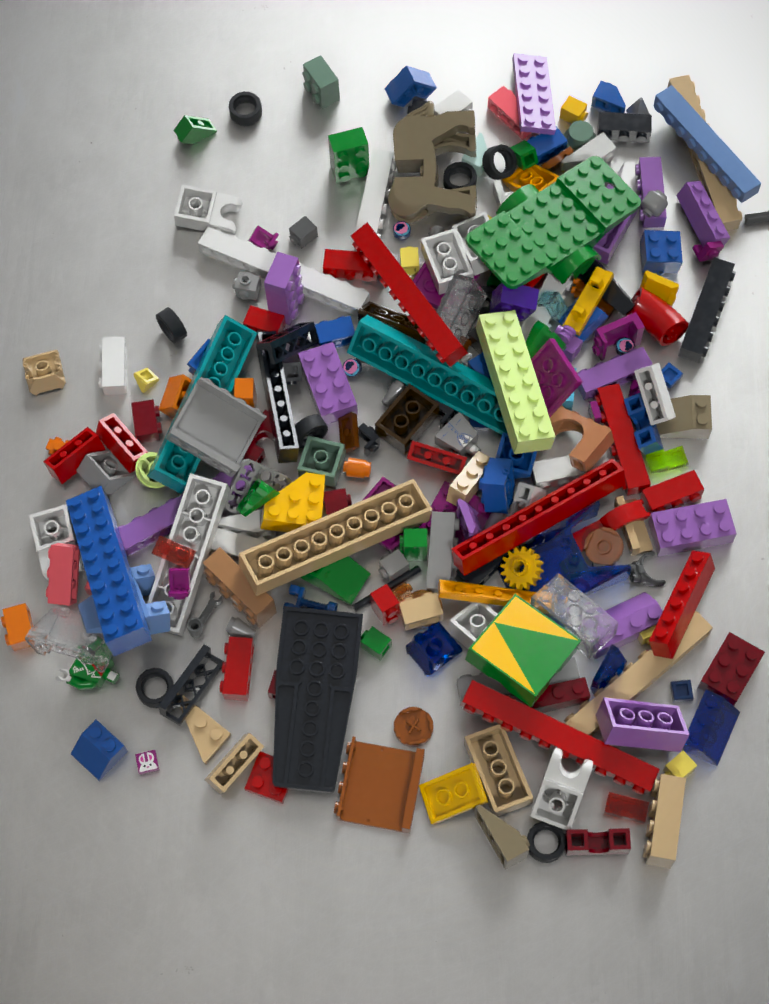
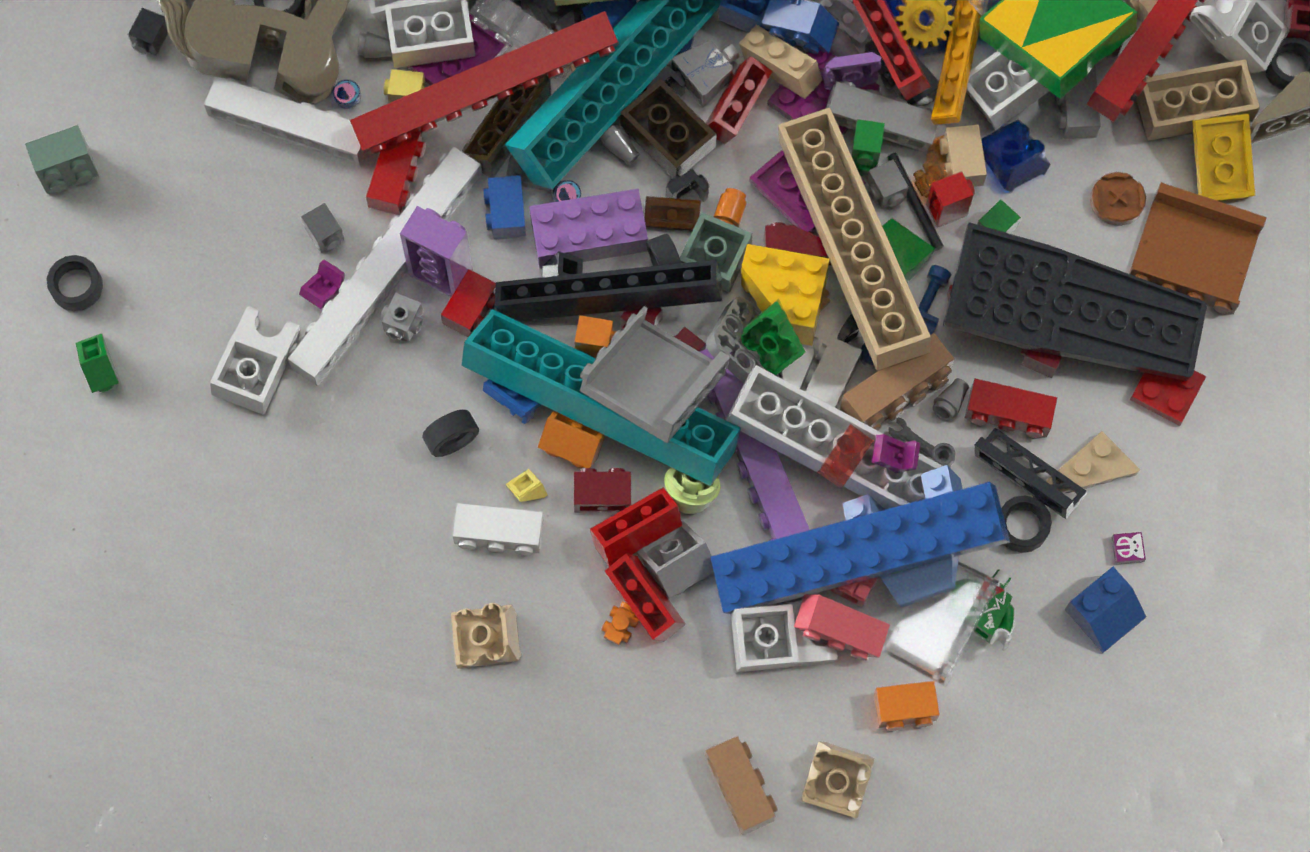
camera: 85 degrees left, 5 degrees up
tan brick [204,733,264,794] -> none
black fence [256,322,319,365] -> none
green brick [328,127,369,183] -> none
blue brick [384,65,437,108] -> none

